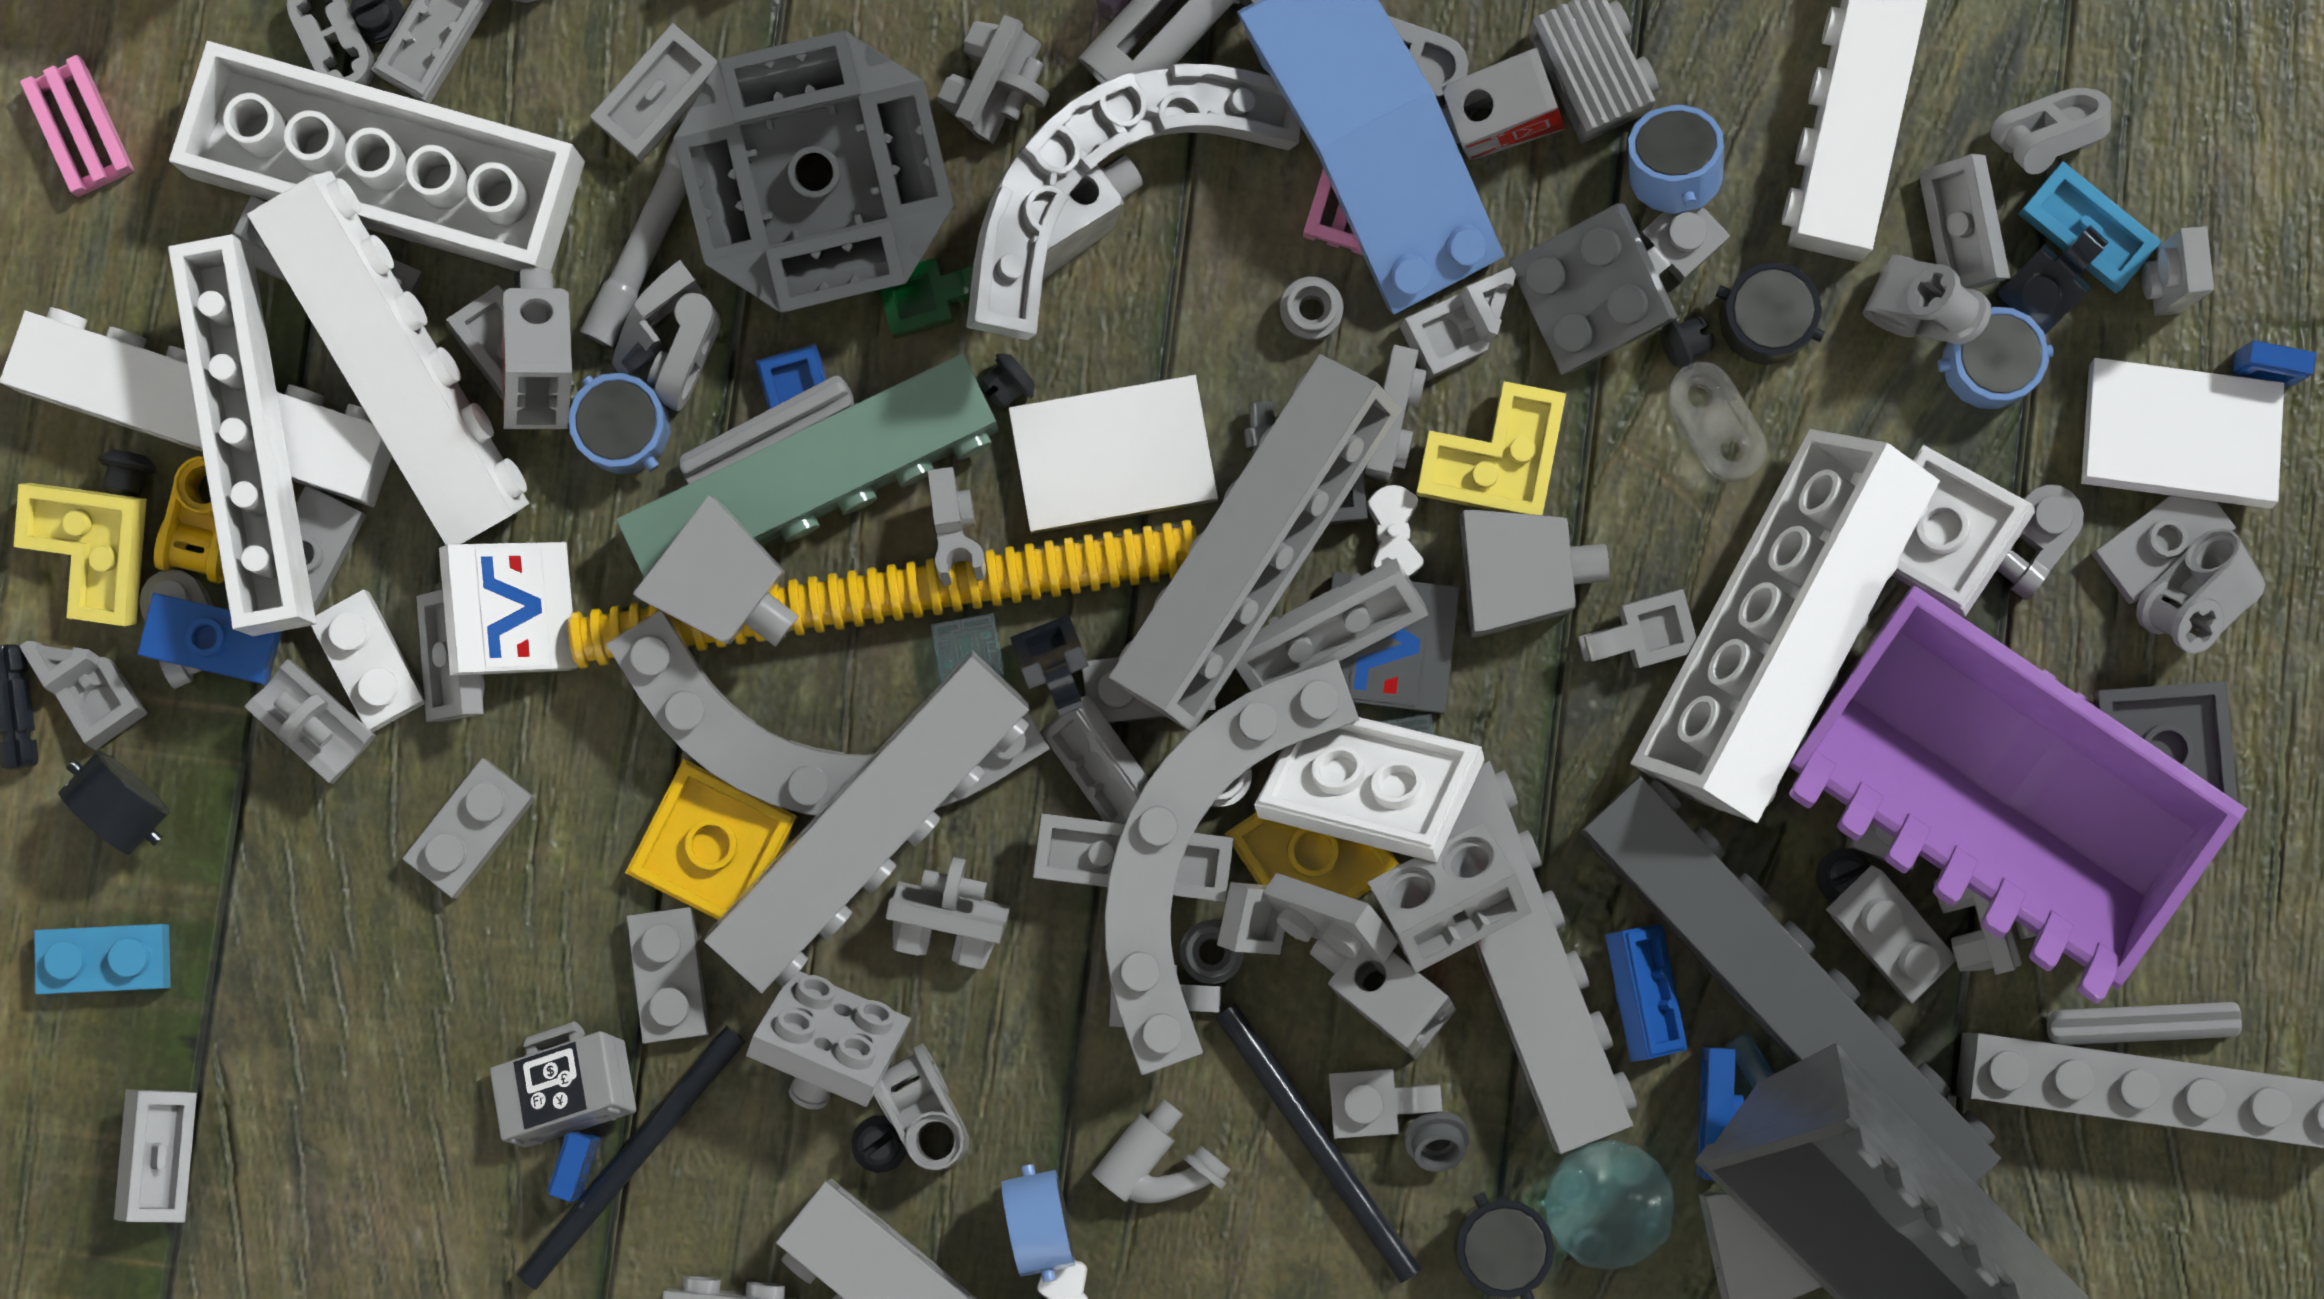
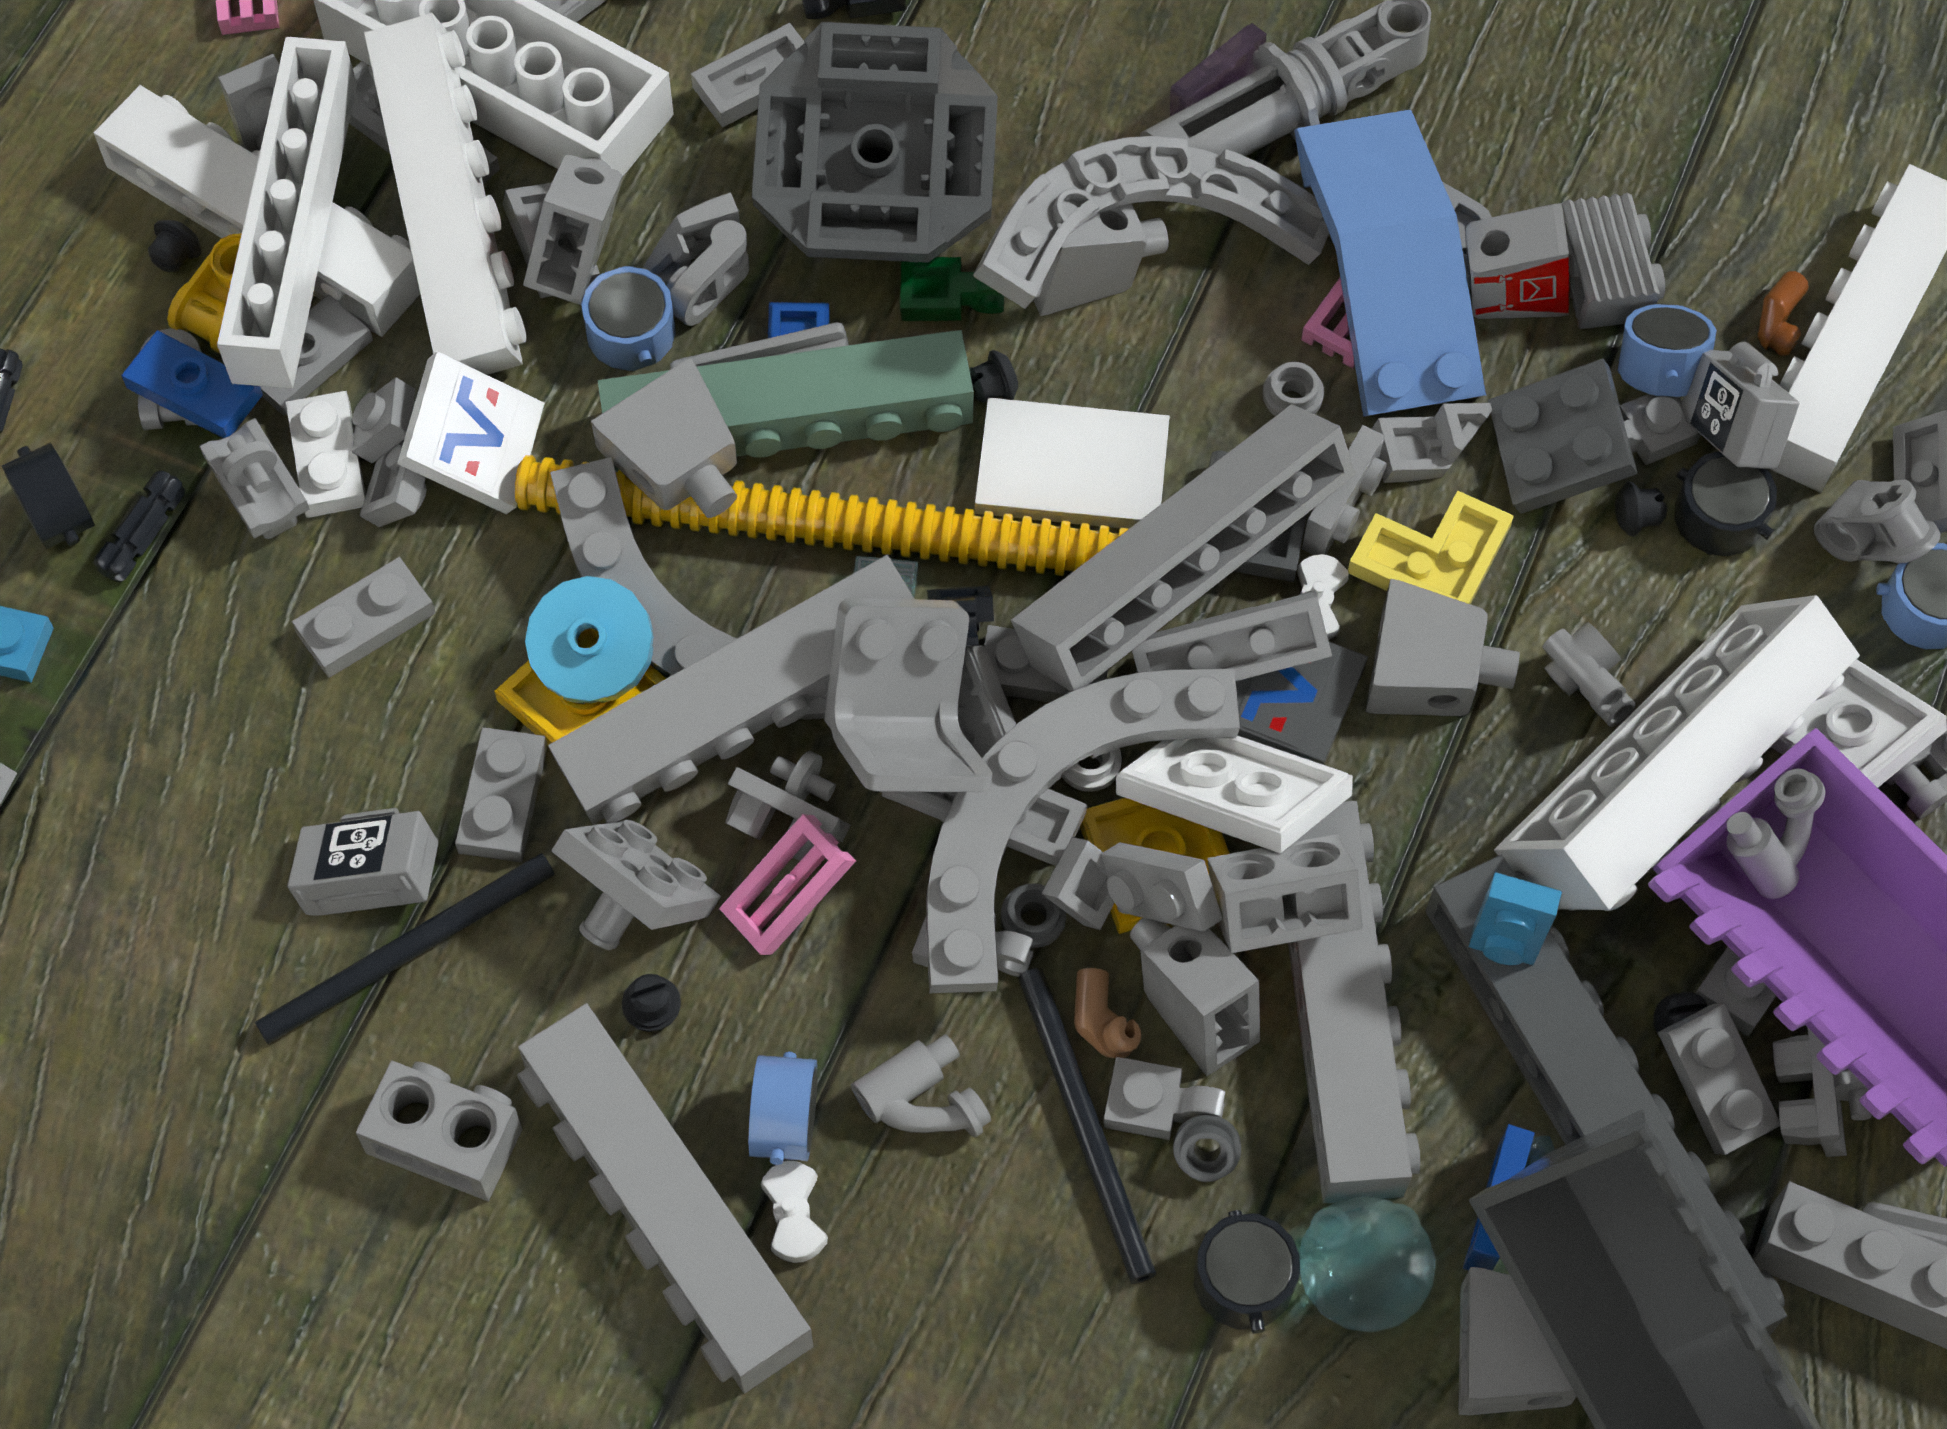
camera: 10 degrees right, 20 degrees down
light yellow plate [14,483,147,626] -> none
light grey slope [19,641,148,750] -> none
blue tile [547,1130,601,1202] -> none
light grey piece [580,107,691,349] -> none
light grey piece [874,1043,969,1170] -> none
light grey plate [928,467,987,586] -> none
light grey hips [937,15,1050,144] -> none
light grey plate [1577,589,1697,668] -> none
blue plate [1605,923,1687,1062] -> none
clear plate [1667,362,1767,482] -> none
none -> black axle [93,470,185,582]
none -> light grey plate [218,54,279,153]
none -> light grey plate [352,377,415,464]
none -> medium azure plate [525,576,654,704]
none -> bright pink tile [719,814,856,955]
none -> light grey piece [824,598,992,792]
none -> medium nougat arm [1074,968,1142,1058]
none -> dark azure plate [1468,872,1562,965]
none -> light grey plate [1542,622,1636,727]
none -> light grey piece [1681,342,1800,469]
none -> light grey plant [1727,769,1826,899]
none -> dark orange arm [1757,271,1809,356]

